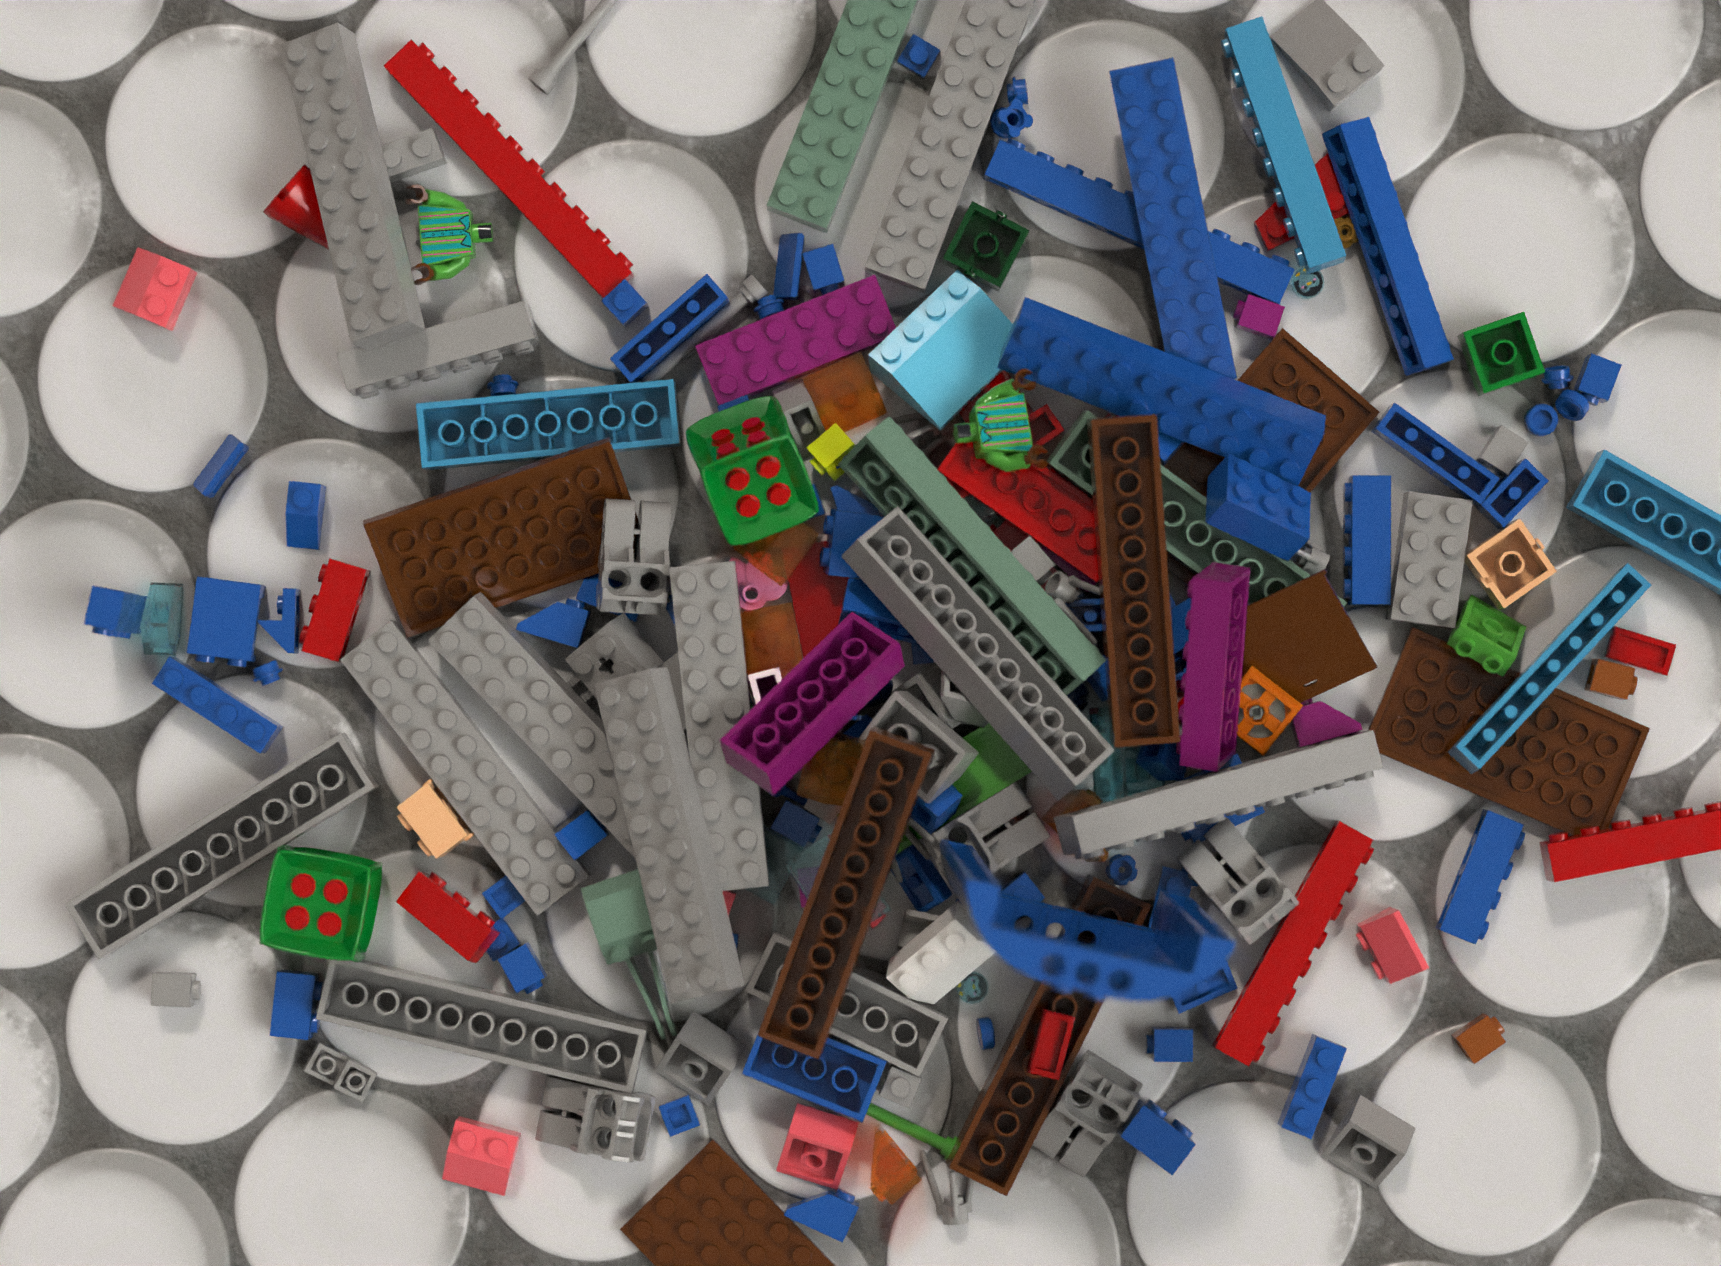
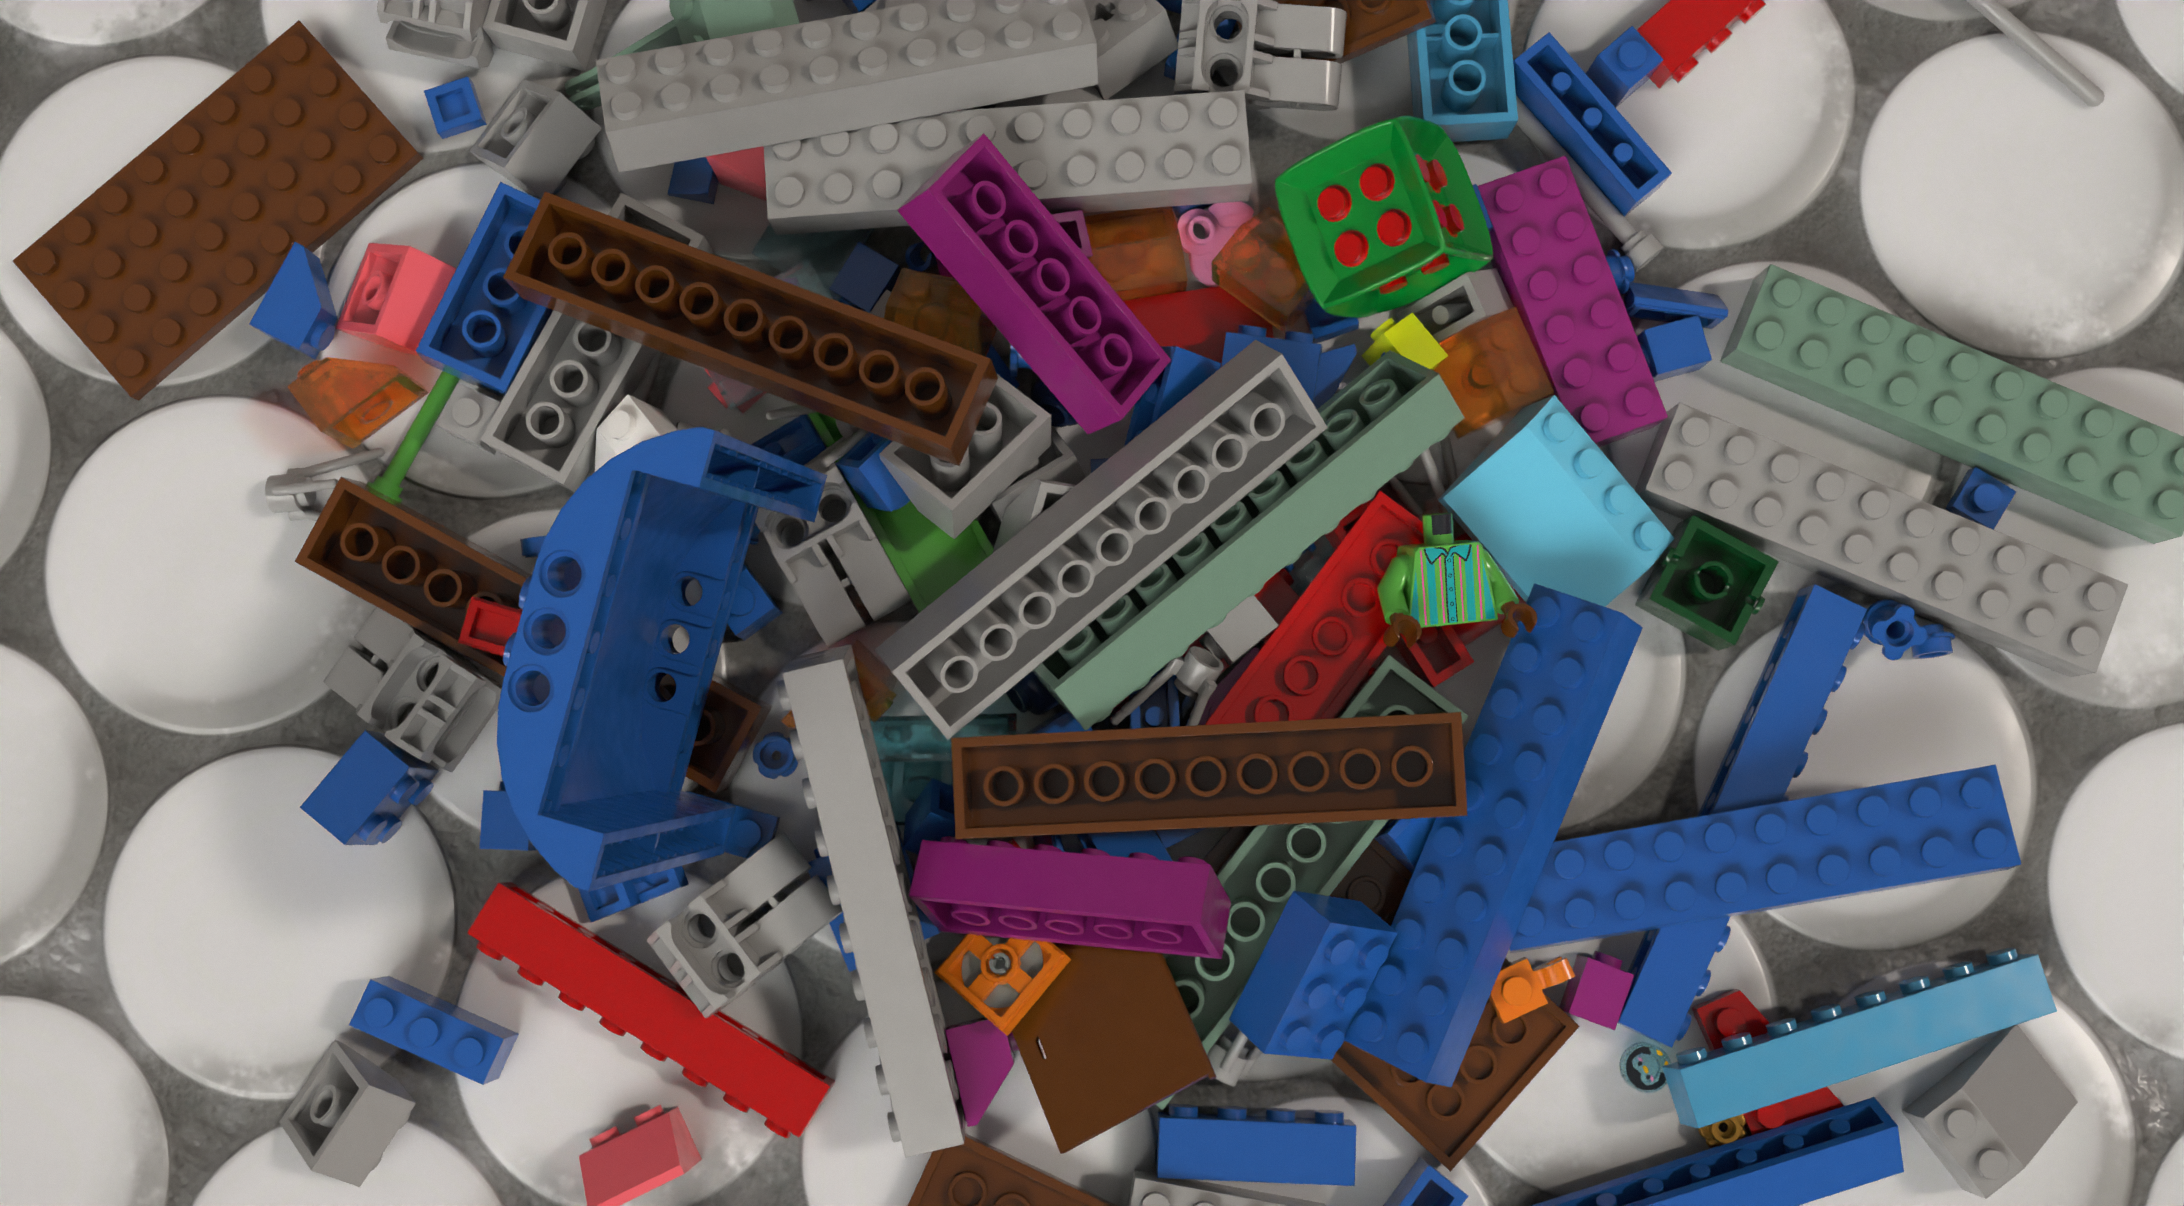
camera: 85 degrees right, 5 degrees down
none -> orange plate [1489,956,1575,1024]

